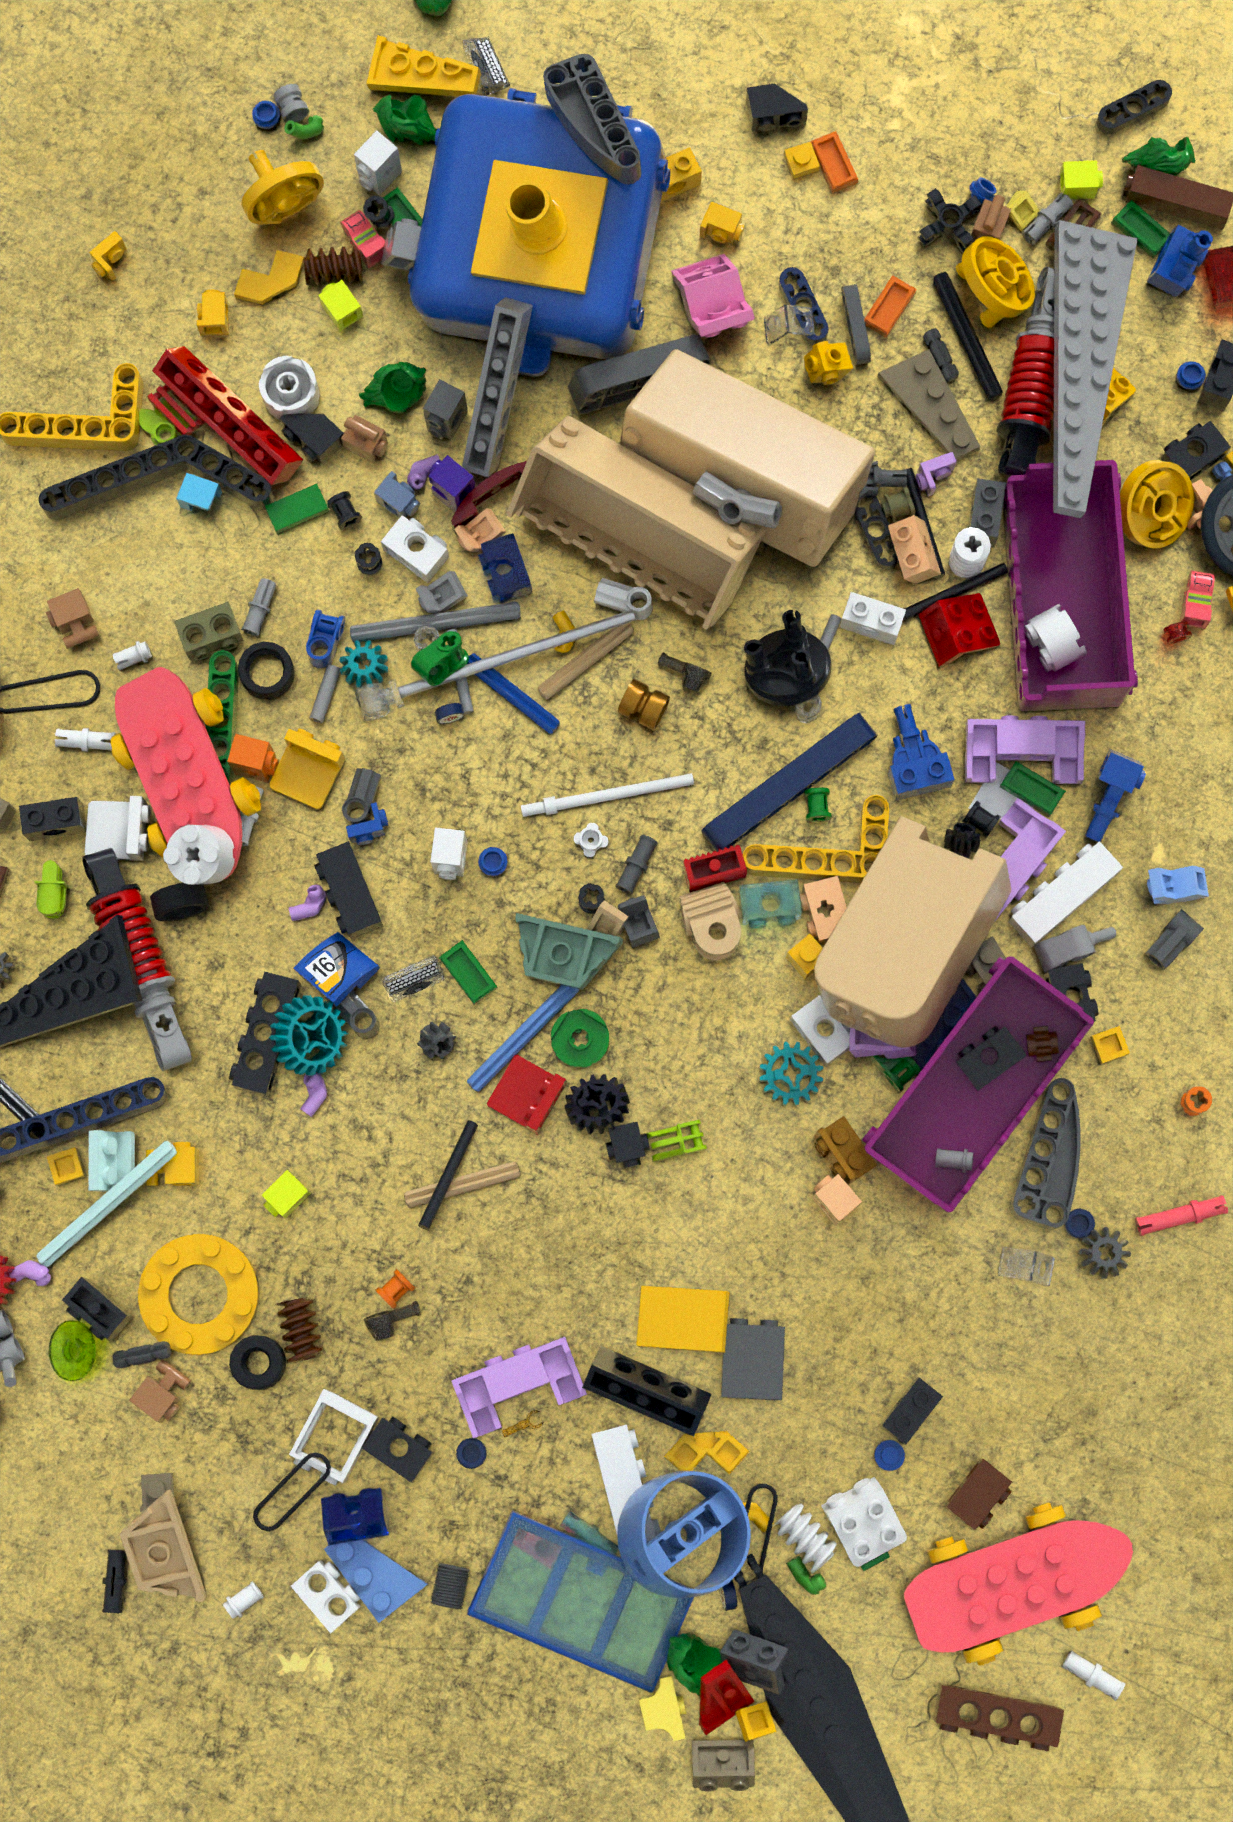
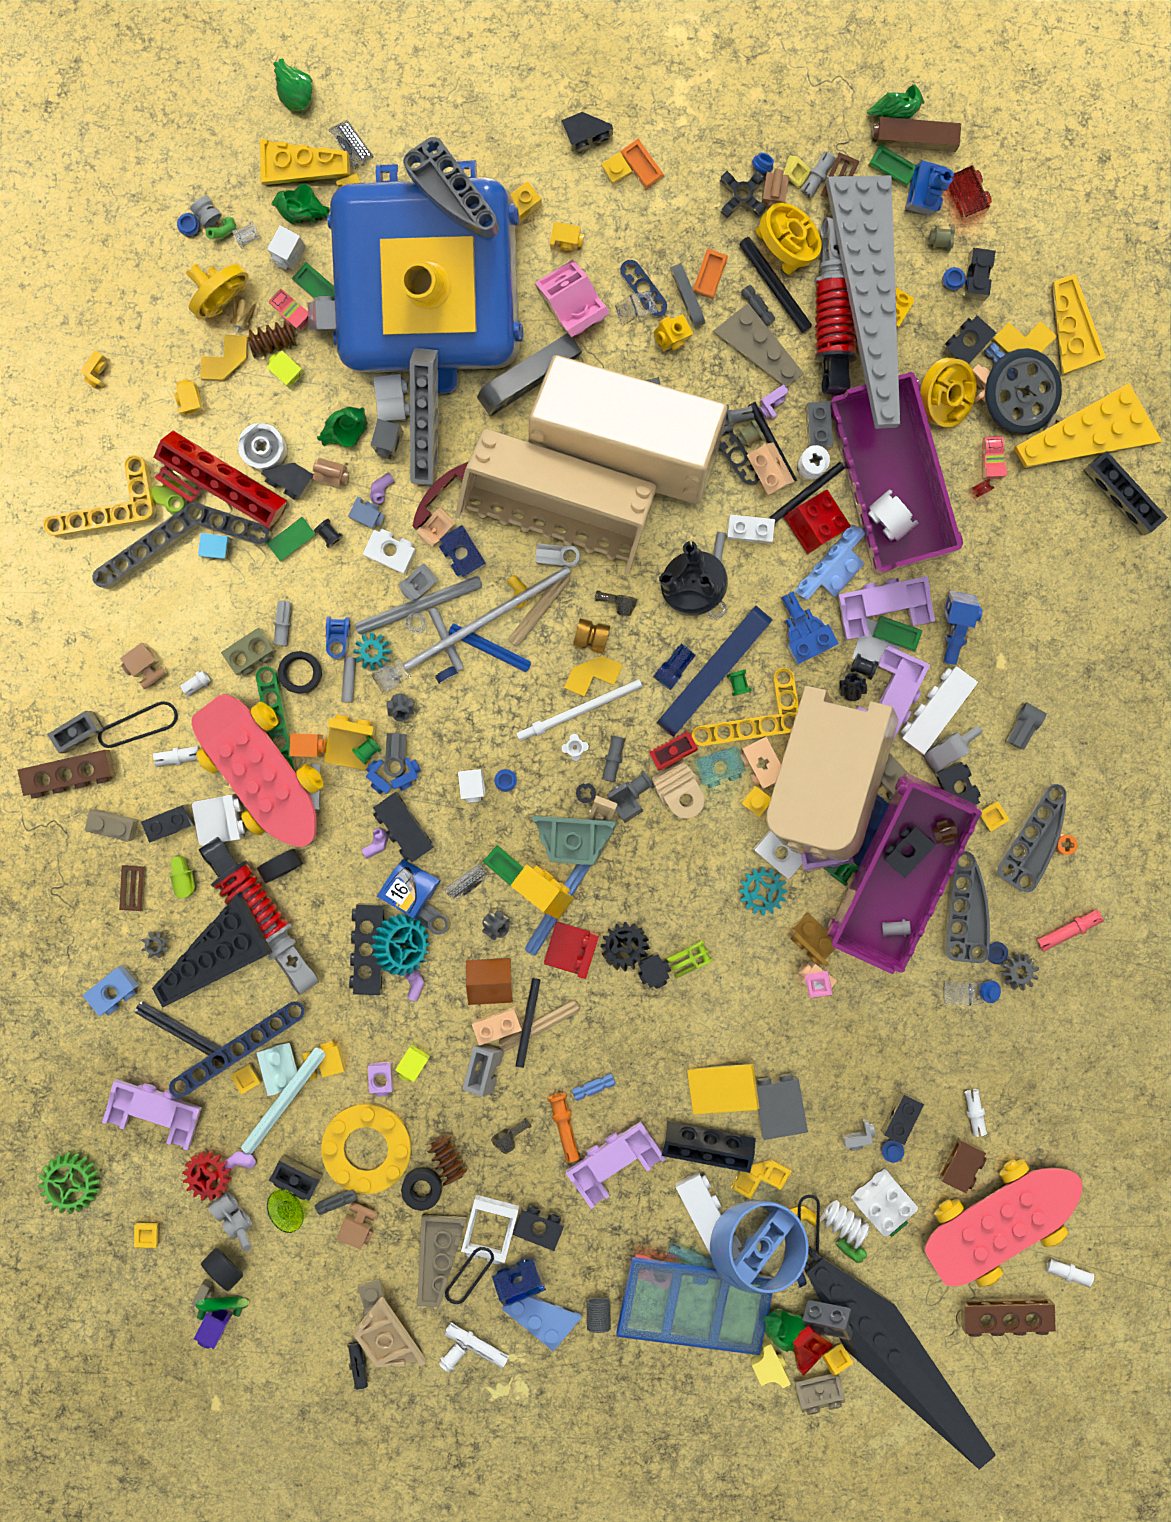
camera: 15 degrees left, 10 degrees up
white brick [163,825,235,885] -> none
white brick [291,1560,361,1633] -> none
black bush [355,543,383,576] -> none
black bush [363,196,395,228] -> none
orange bush [375,1269,415,1309] -> none
green piece [411,631,469,686] -> none
dark purple brick [429,455,475,513] -> none
dark blue tile [456,1438,487,1469] -> none
clear yellow hand [502,1410,544,1437] -> none
green plate [551,1009,609,1069] -> none
light grey piece [693,471,782,529] -> none
neon yellow brick [1059,160,1103,199] -> none
black beam [1097,80,1172,134] -> none
light blue brick [1147,865,1209,904] -> none
none -> pearl gold piece [230,298,256,333]
none -> clear bush [232,221,261,249]
none -> green bush [352,735,382,765]
none -> blue bracket [365,759,393,794]
none -> lavender brick [368,1062,394,1097]
none -> white brick [374,374,410,423]
none -> dark grey gear [386,694,414,721]
none -> dark tan wing [417,1215,467,1307]
none -> white pin [444,1322,509,1369]
none -> light grey brick [463,1044,504,1097]
none -> dark orange slope [466,958,513,1005]
none -> light nougat brick [472,1006,523,1046]
none -> yellow brick [511,864,574,920]
none -> orange pin [547,1093,580,1163]
none -> yellow tile [564,656,623,697]
none -> medium blue axle [572,1074,615,1101]
none -> dark grey bush [626,770,655,799]
none -> clear blue piece [653,644,696,690]
none -> light blue bracket [795,525,866,600]
none -> bright pink tile [805,971,832,998]
none -> light grey bracket [842,1118,875,1151]
none -> olive brick [929,226,955,252]
none -> white pin [964,1089,987,1137]
none -> blue plate [979,981,1001,1003]
none -> dark grey beam [994,784,1067,892]

